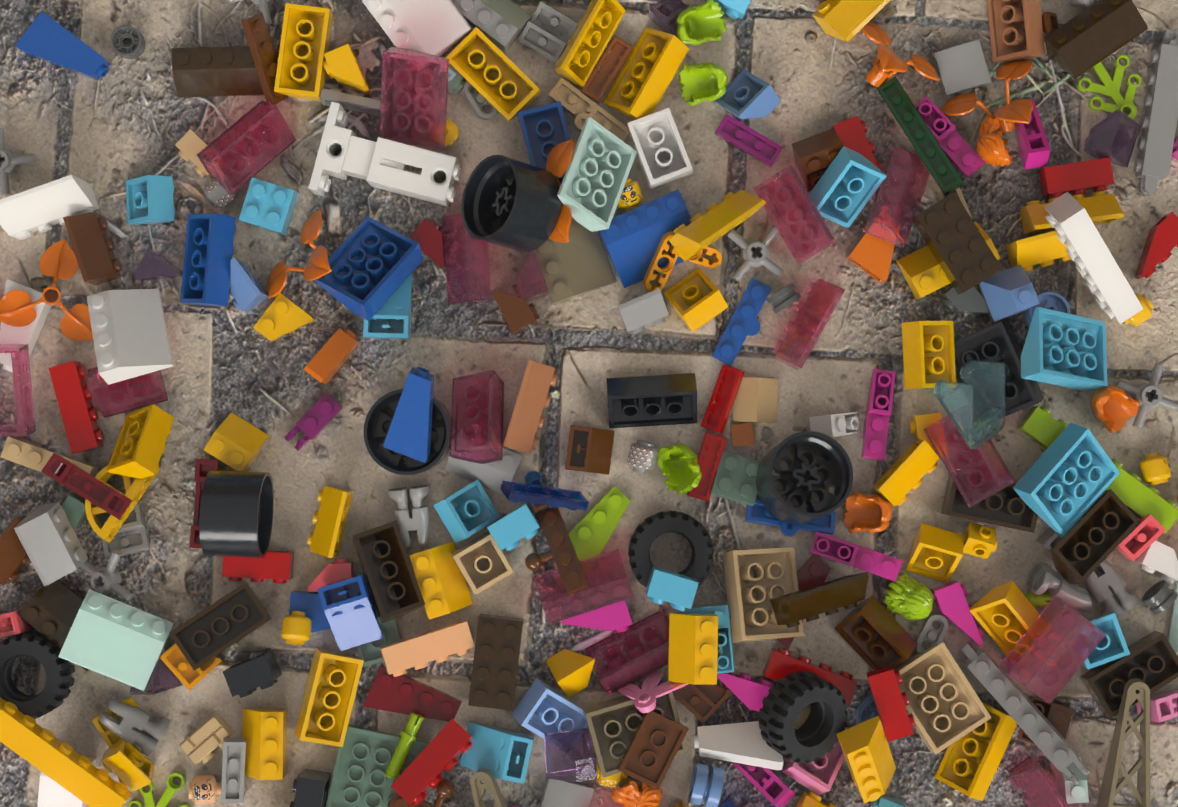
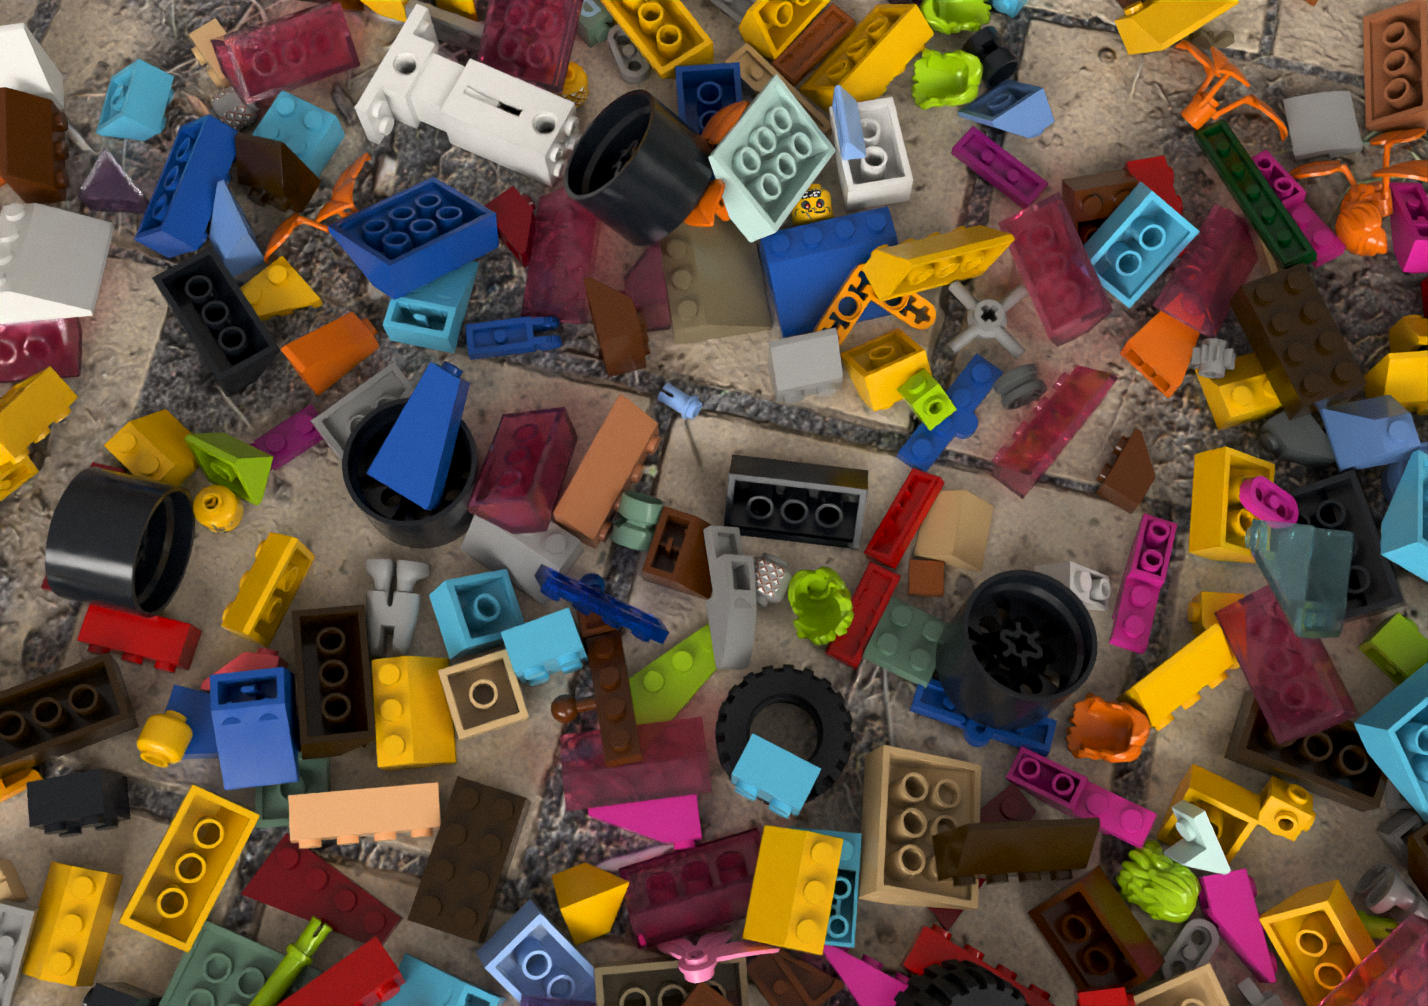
camera: 15 degrees right, 15 degrees down
none -> black slope [152,246,280,397]
none -> lime slope [184,432,273,506]
none -> yellow head [193,485,244,533]
none -> dark brown slope [235,132,321,213]
none -> light grey wing [310,361,414,463]
none -> blue hinge [465,316,562,360]
none -> sand green wheel [610,491,666,551]
none -> light blue pin [657,382,702,420]
none -> light grey slope [703,525,757,670]
none -> light blue slope [832,85,866,160]
none -> lime brick [897,368,957,431]
none -> black wheel [961,26,1020,88]
none -> reddish brown slope [1095,428,1156,514]
none -> light aqua slope [1163,800,1231,875]
none -> light grey gear [1191,338,1236,379]
none -> dark pink plate [1239,476,1299,529]

